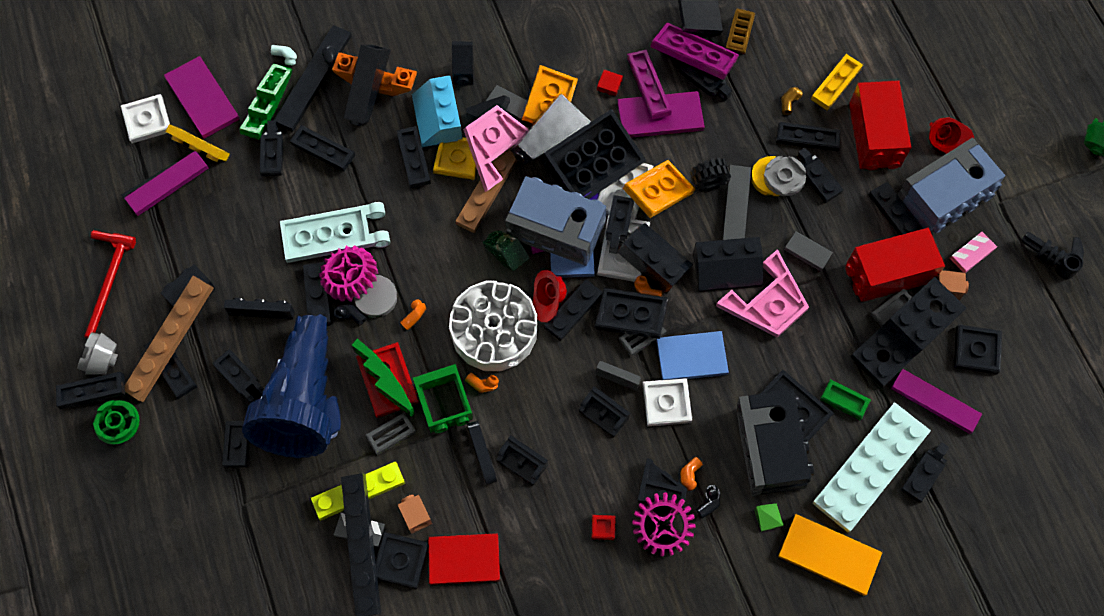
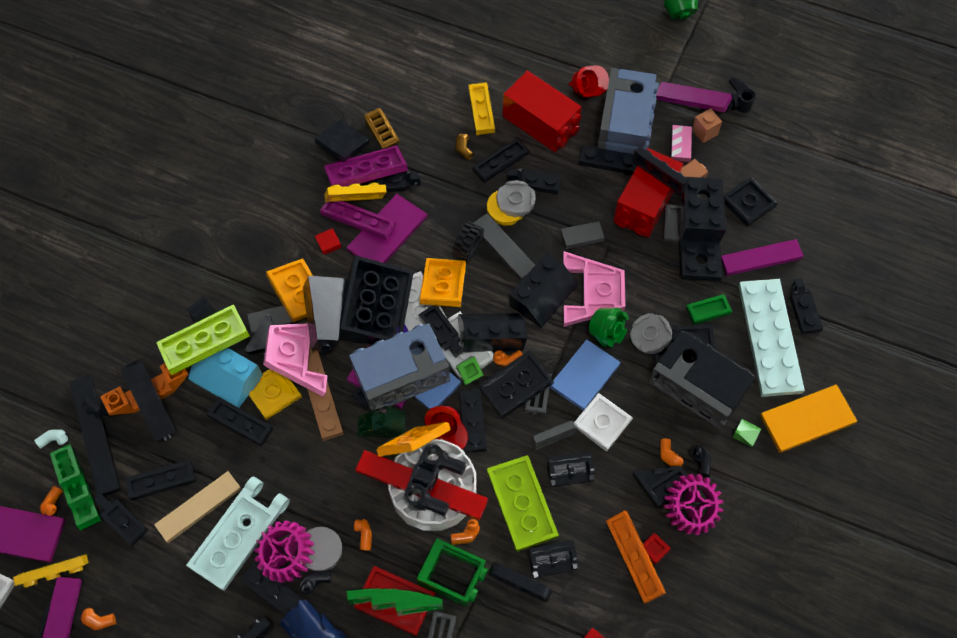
camera: 45 degrees left, 5 degrees down
none -> orange arm [40,486,63,516]
none -> orange arm [81,608,116,630]
none -> tan tile [154,471,242,543]
none -> lime plate [156,304,250,375]
none -> yellow plate [324,183,387,202]
none -> red tile [355,450,488,521]
none -> light orange tile [376,422,451,456]
none -> black piece [404,444,467,517]
none -> bright green slope [456,356,483,385]
none -> lime plate [487,455,559,552]
none -> green cone [589,307,629,348]
none -> orange tile [606,511,666,603]
none -> light grey tile [630,313,672,354]
none -> black plate [632,146,688,195]
none -> magenta tile [656,82,732,112]
none -> nougat brick [692,108,722,143]

